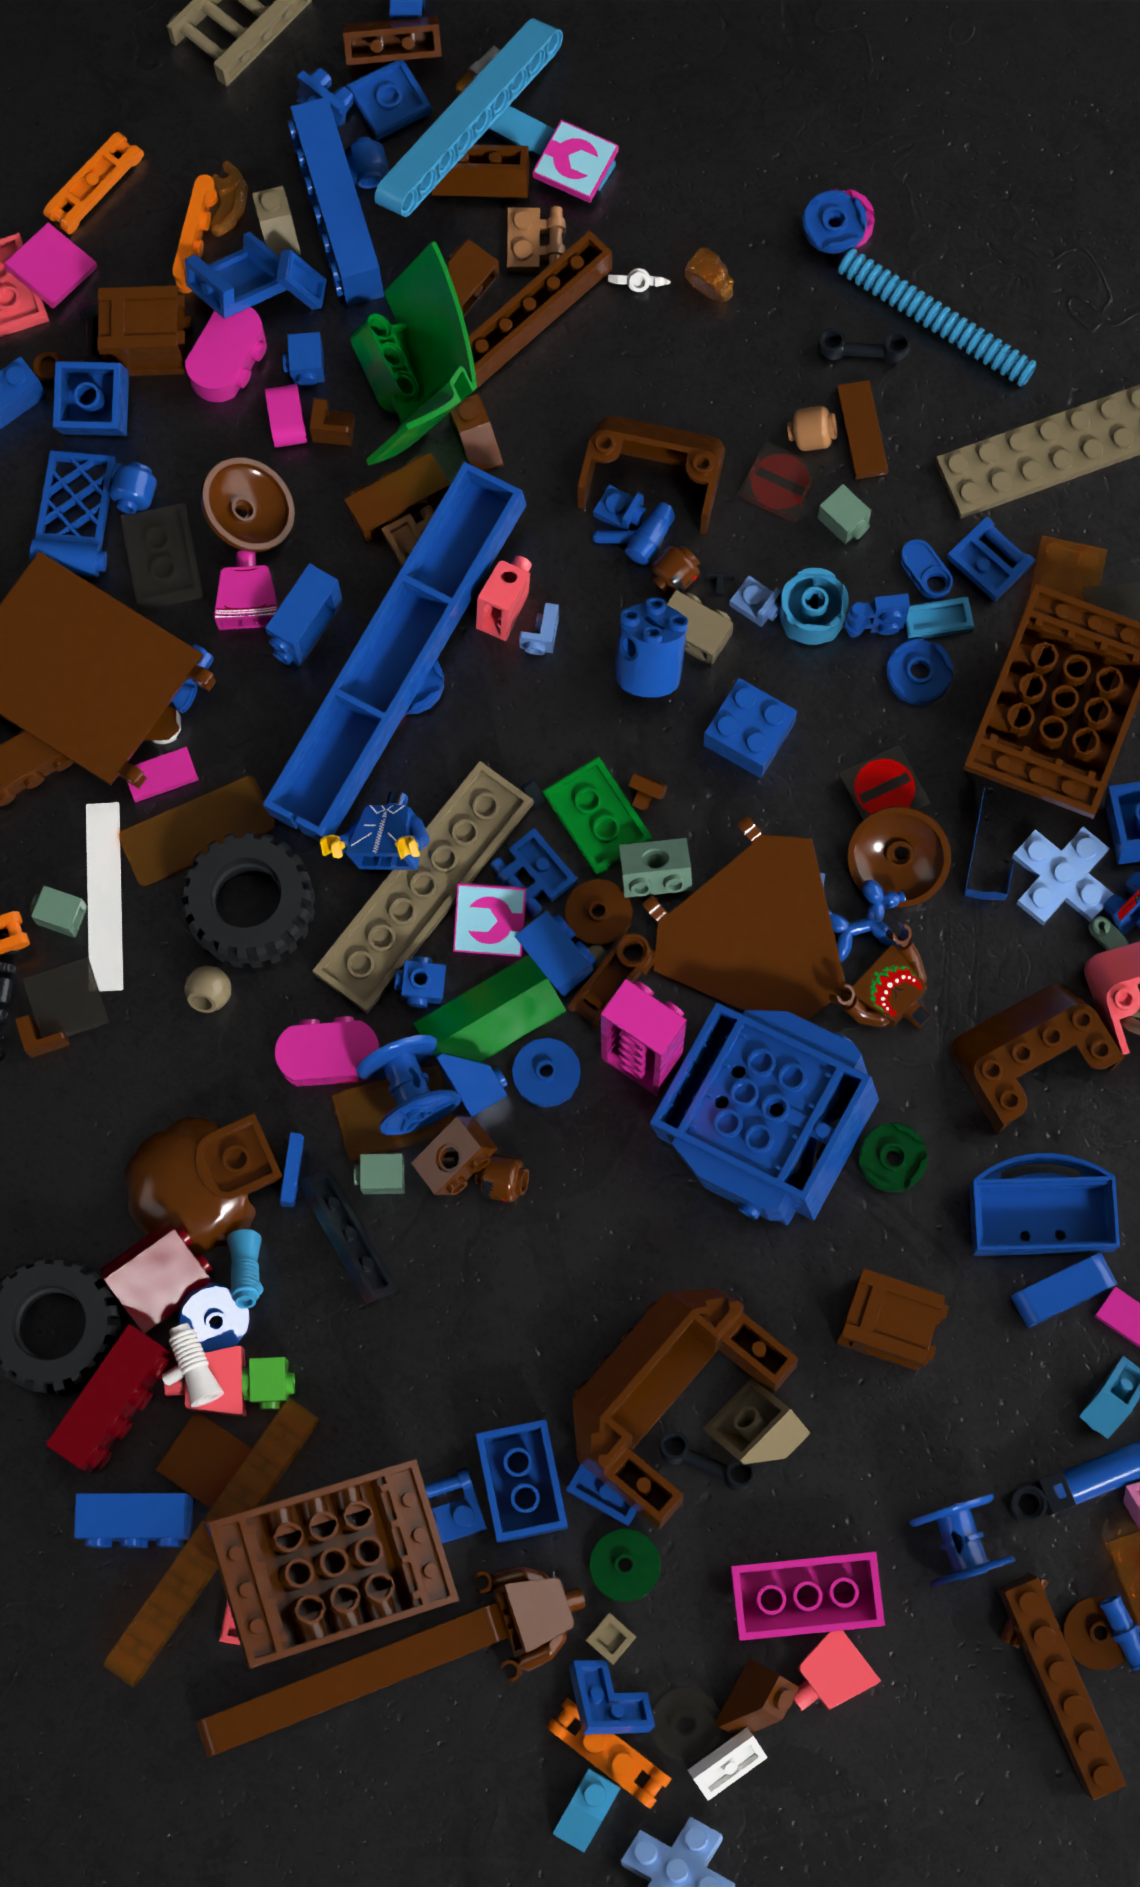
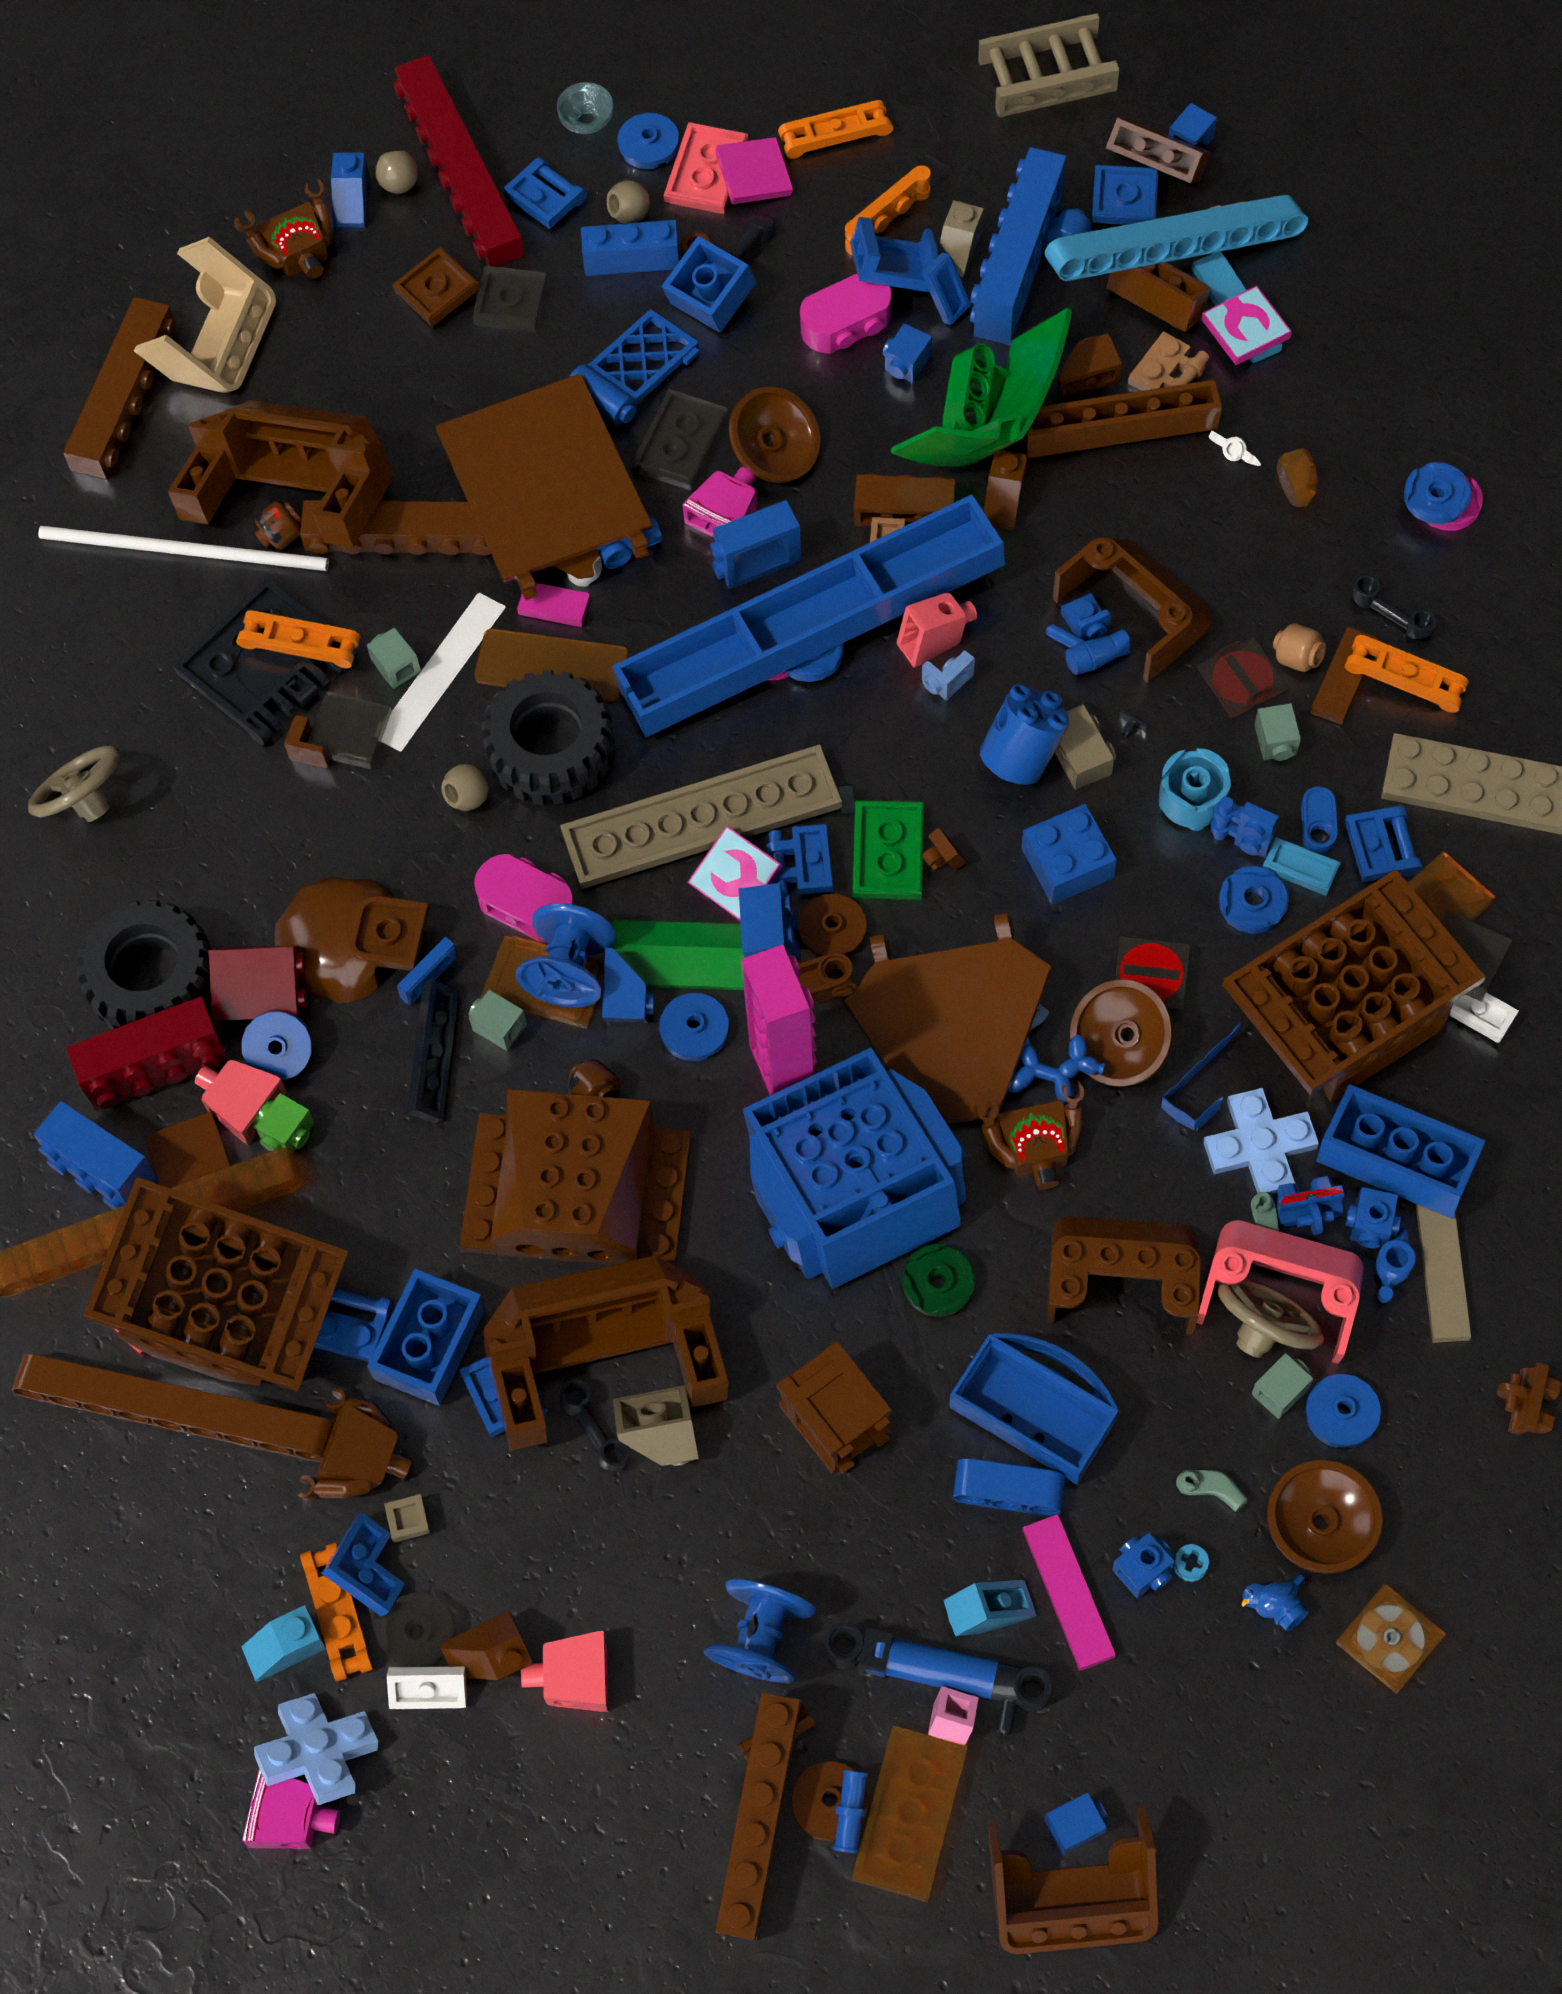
camera: 35 degrees right, 10 degrees down
reddish brown container [98,285,192,376] -> none
blue head [109,462,157,514] -> none
white piece [162,1323,224,1407] -> none
clear orange piece [211,160,248,237] -> none
dark azure piece [227,1229,264,1309] -> none
dark pink beam [265,383,307,448] -> none
blue hips [296,68,353,128] -> none
reddish brown panel [309,398,355,446] -> none
blue torso [320,791,430,870] -> none
blue brick [394,956,446,1008] -> none
reddish brown brick [411,1116,498,1196] -> none
dark green plate [589,1529,661,1602] -> none
sand green brick [619,838,692,898] -> none
reddish brown head [651,544,700,594] -> none
medium blue bracket [729,576,782,627] -> none
dark pink slope [730,1552,885,1641] -> none
dark azure piece [838,248,1036,387] -> none
none -> reddish brown wedge [459,1089,692,1266]
none -> orange plate [1345,635,1469,713]

